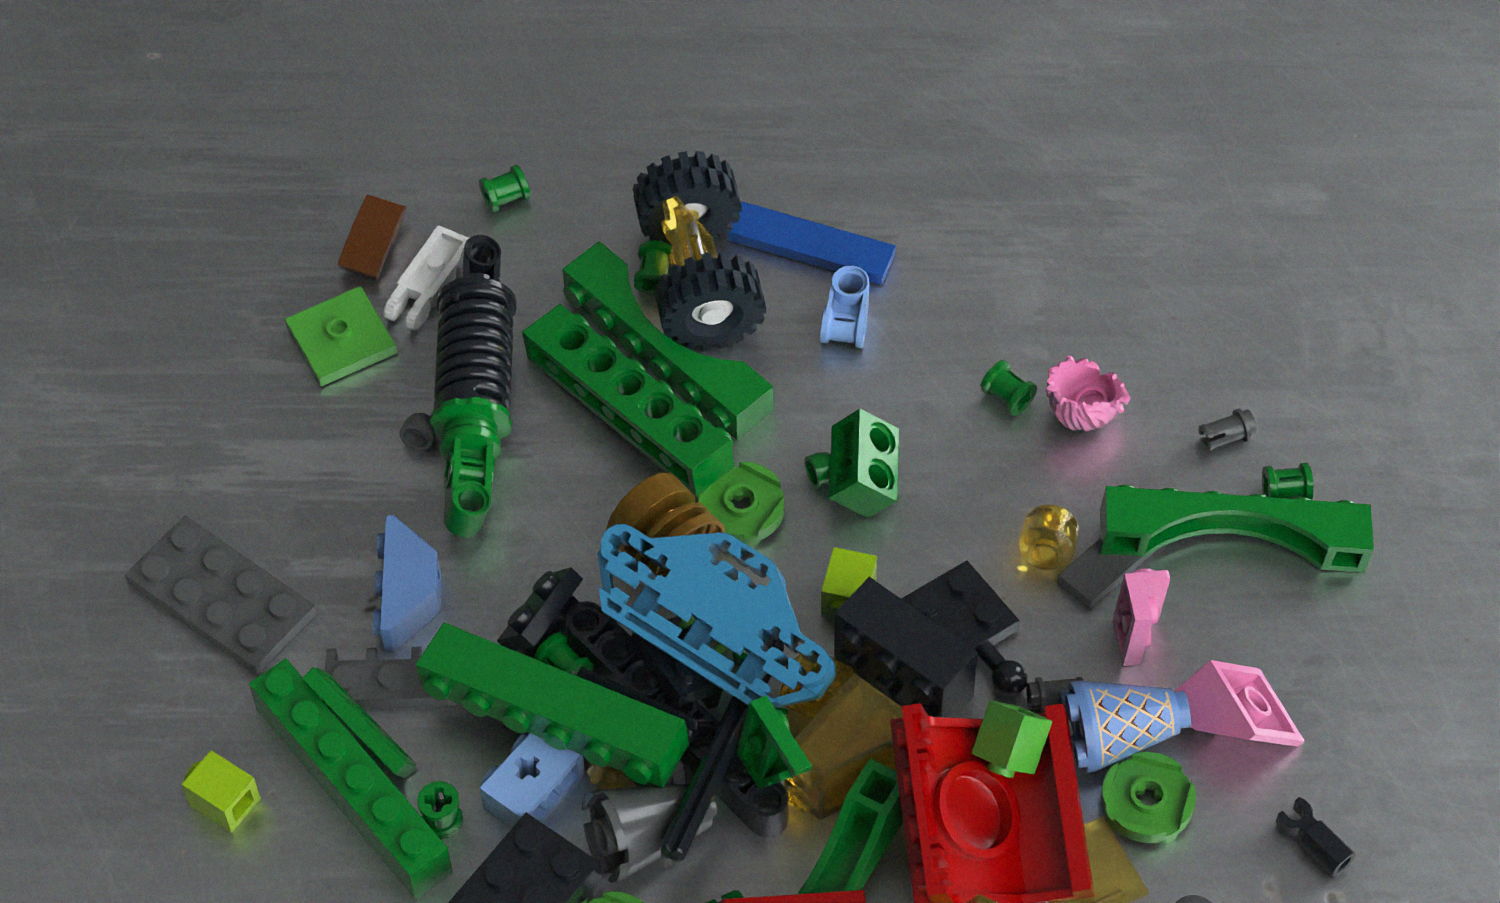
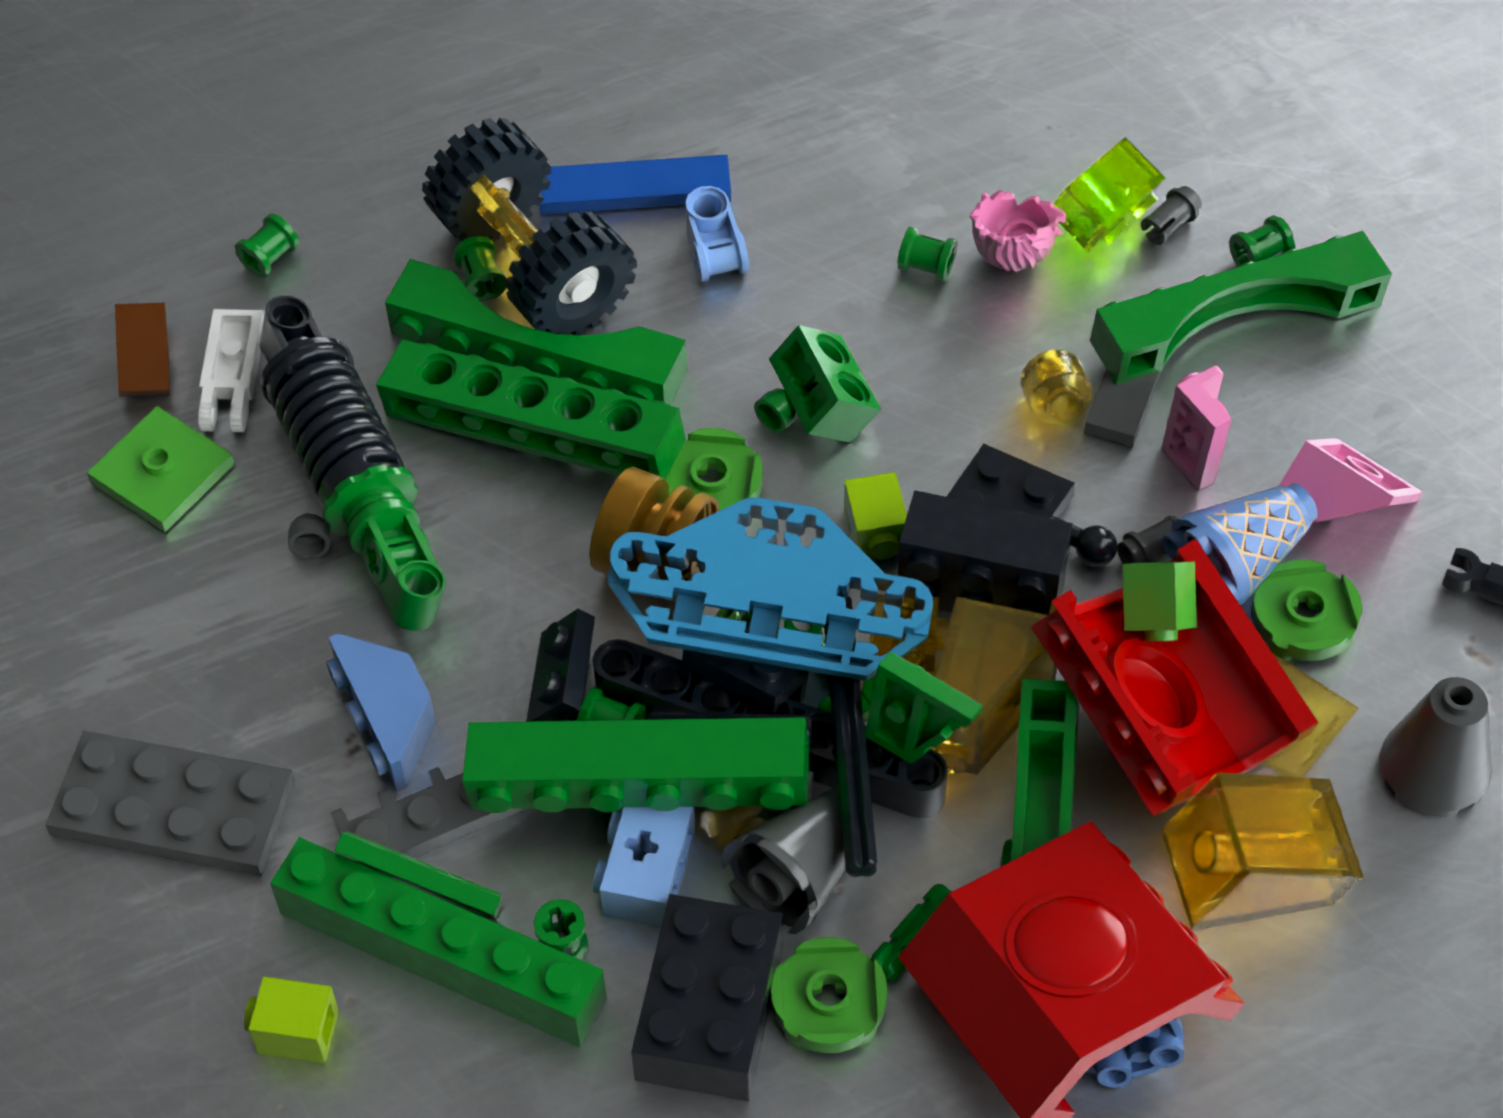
camera: 25 degrees left, 0 degrees up
none -> clear neon green brick [1053,137,1166,252]

